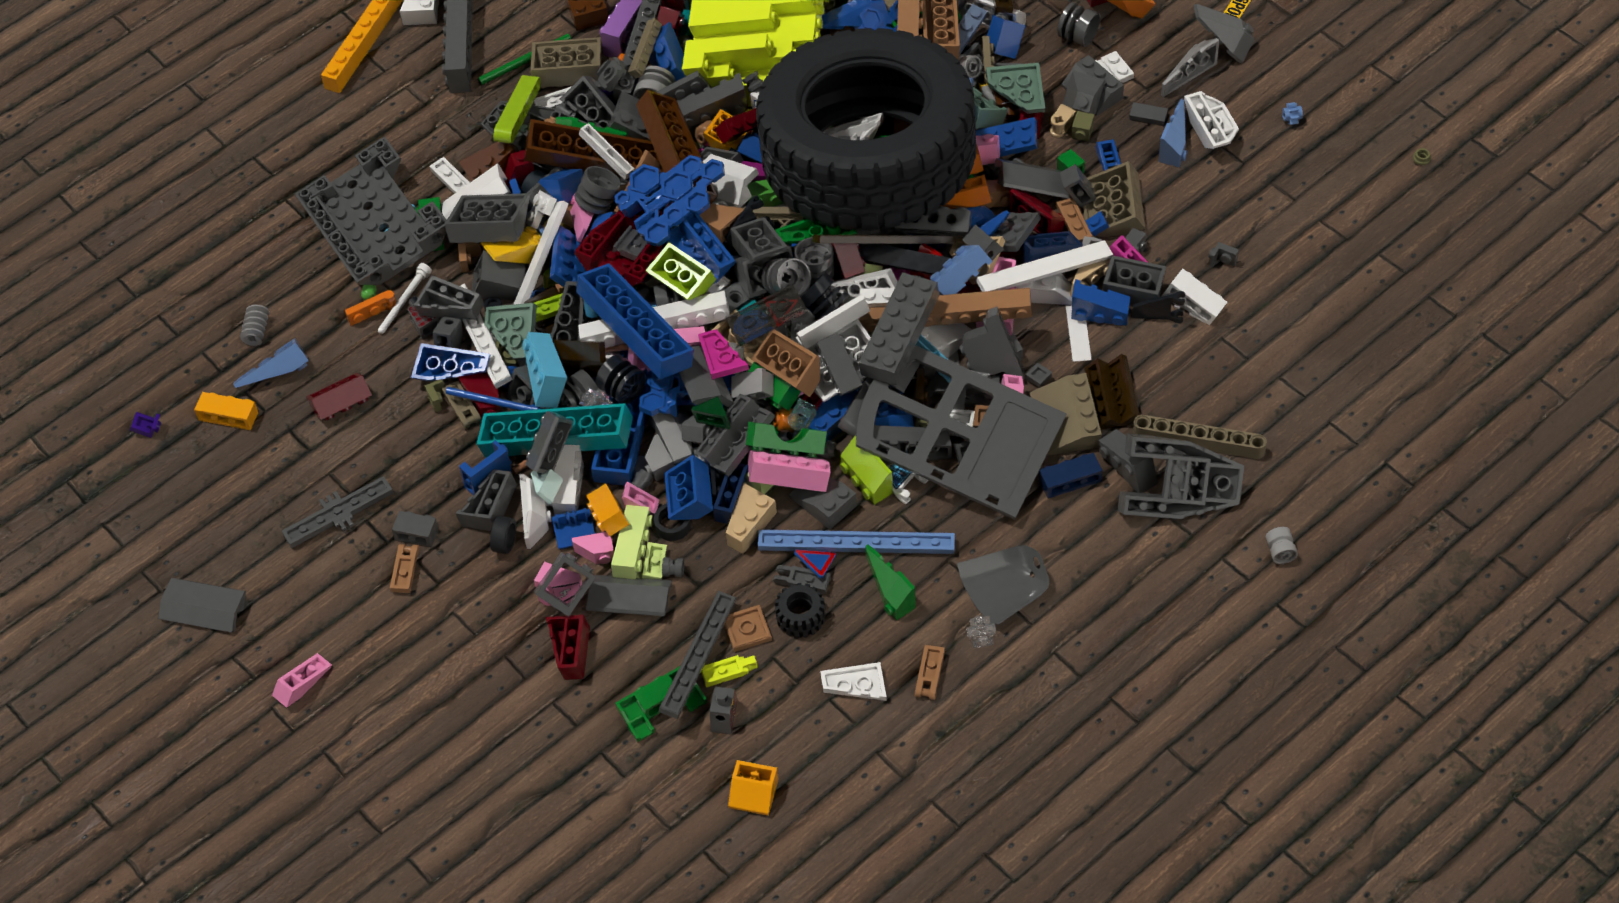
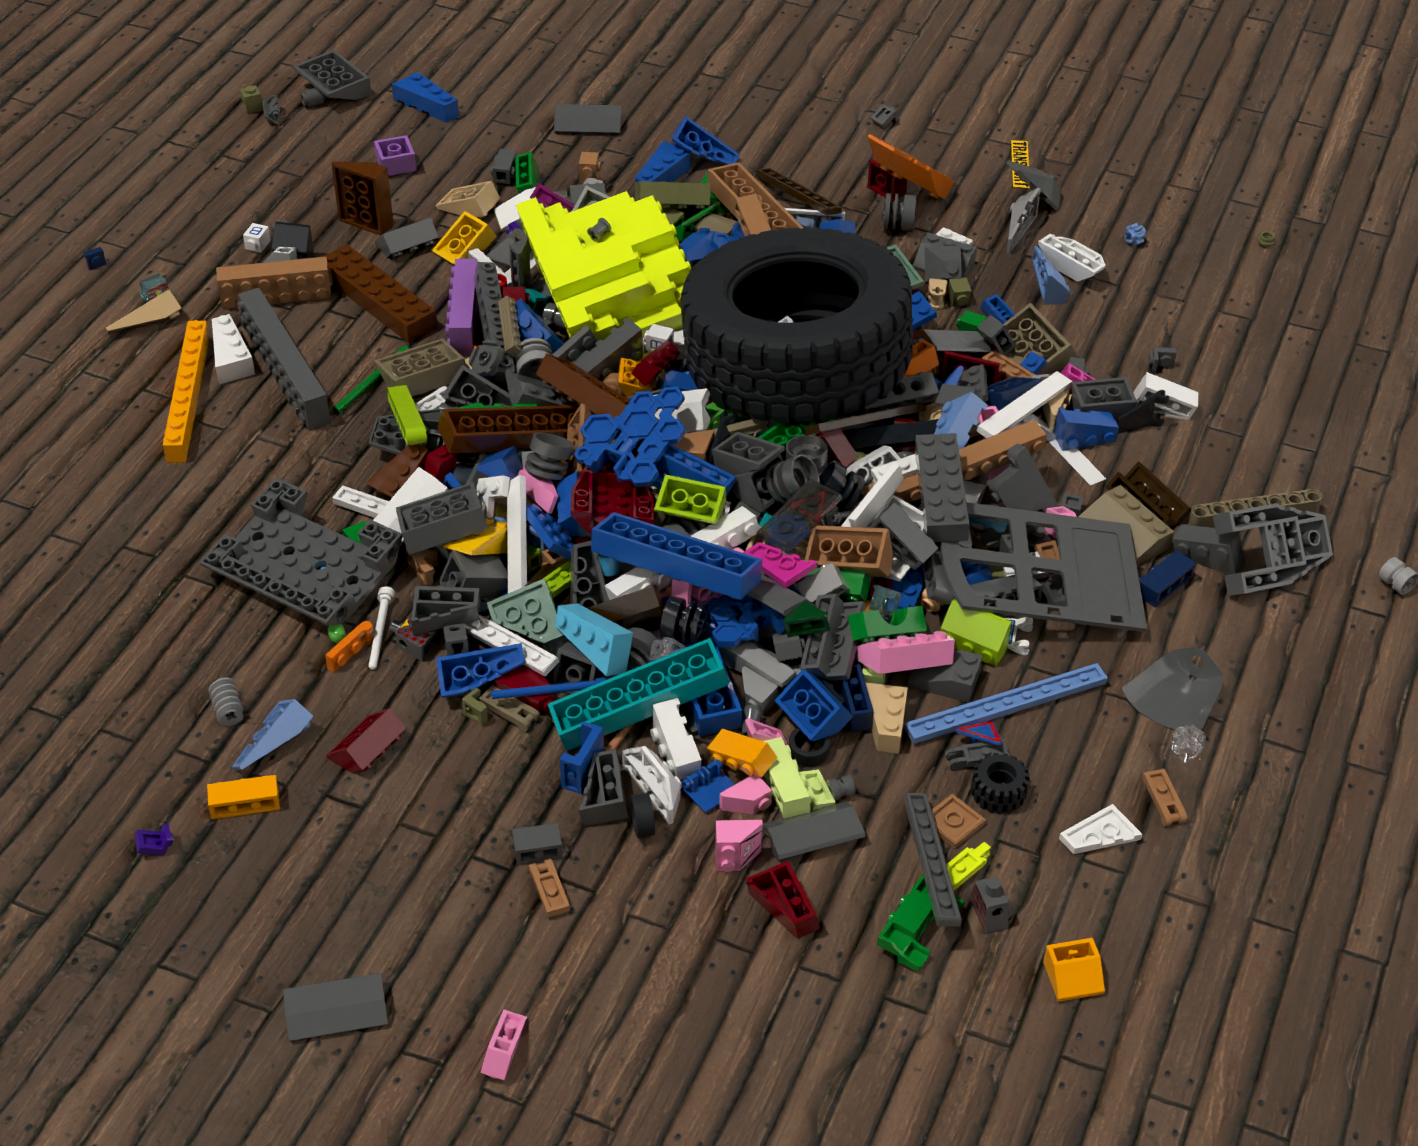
camera: 30 degrees left, 10 degrees down
dark grey hinge [281,476,394,548] -> none
dark grey slope [525,411,574,473] -> none
light aqua slope [531,469,563,504] -> none
dark grey window [534,552,596,617] -> none
white piece [579,123,635,180] -> none
flat silver plate [612,225,647,260] -> none
dark grey wheel [742,71,763,92] -> none
green wedge [865,544,916,621] -> none
dark grey tile [1129,102,1168,126] -> none

